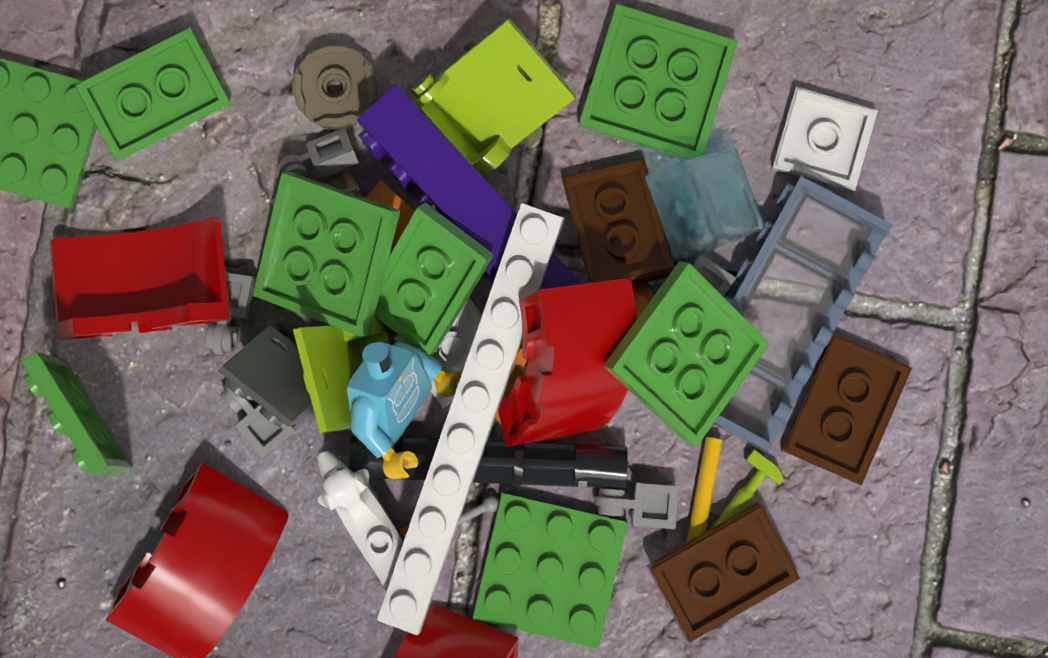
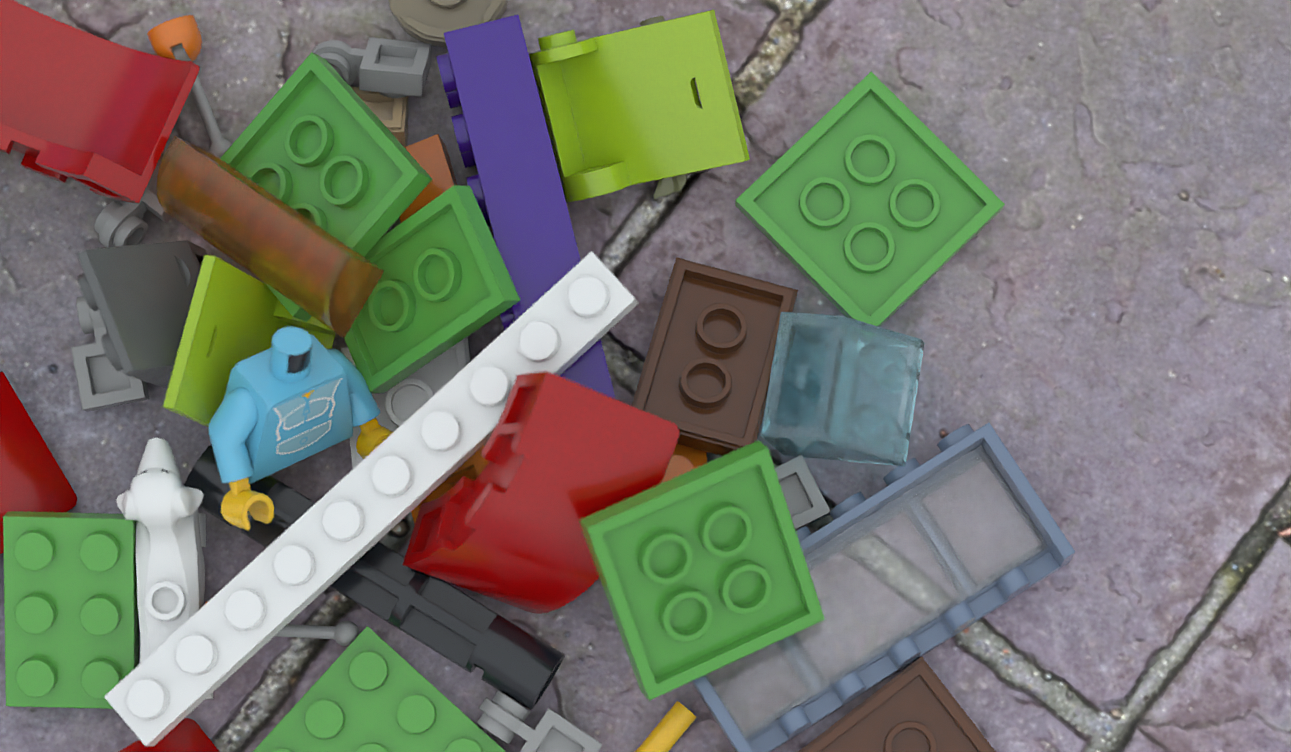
camera: 30 degrees right, 5 degrees down
white tile [772,87,878,193] -> none
none -> bright green plate [3,511,139,709]
none -> hinge [147,15,232,163]
none -> clear orange brick [156,136,384,338]

